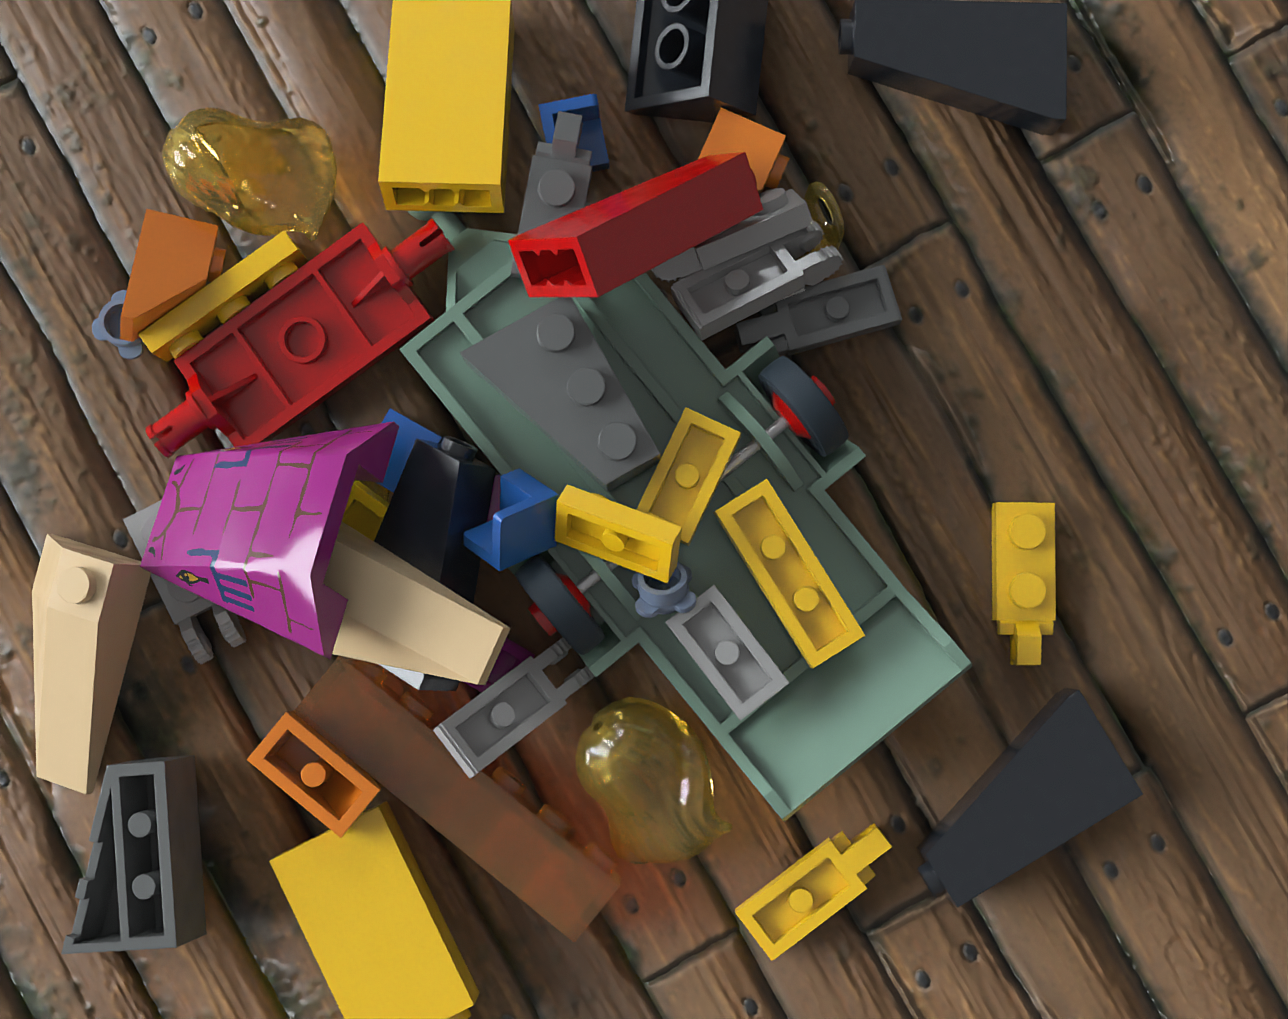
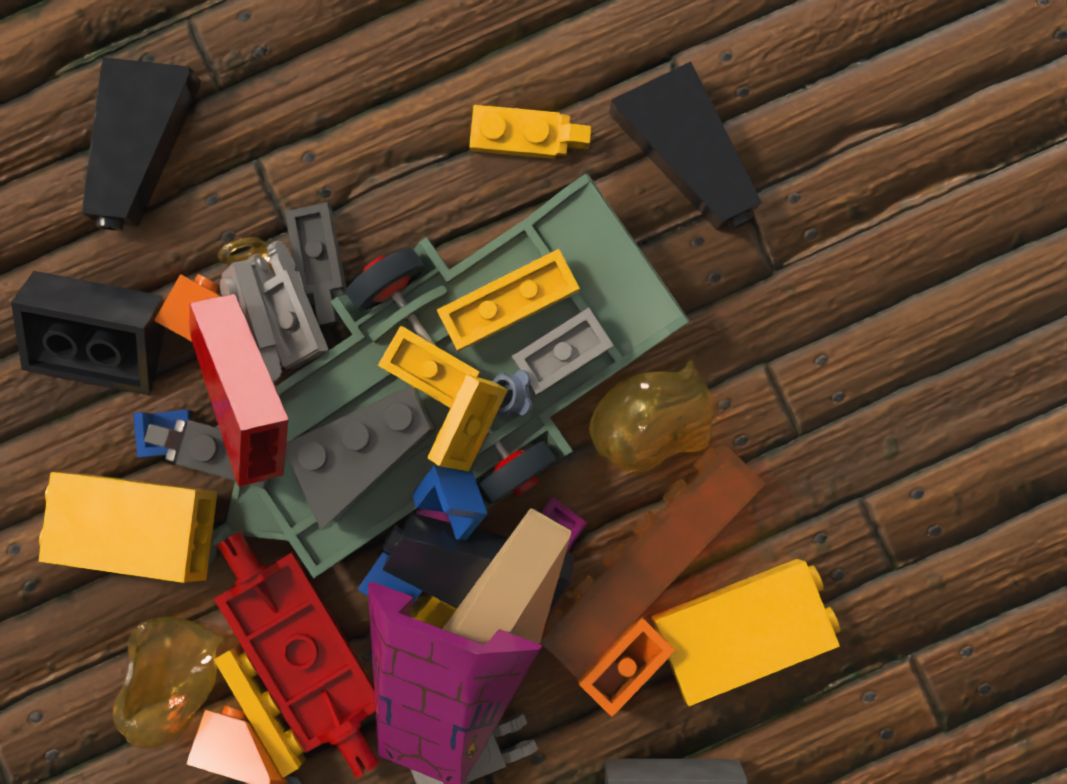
camera: 85 degrees left, 0 degrees up
light grey hinge [433,638,595,779] -> none
yellow hinge [735,823,892,961] -> none

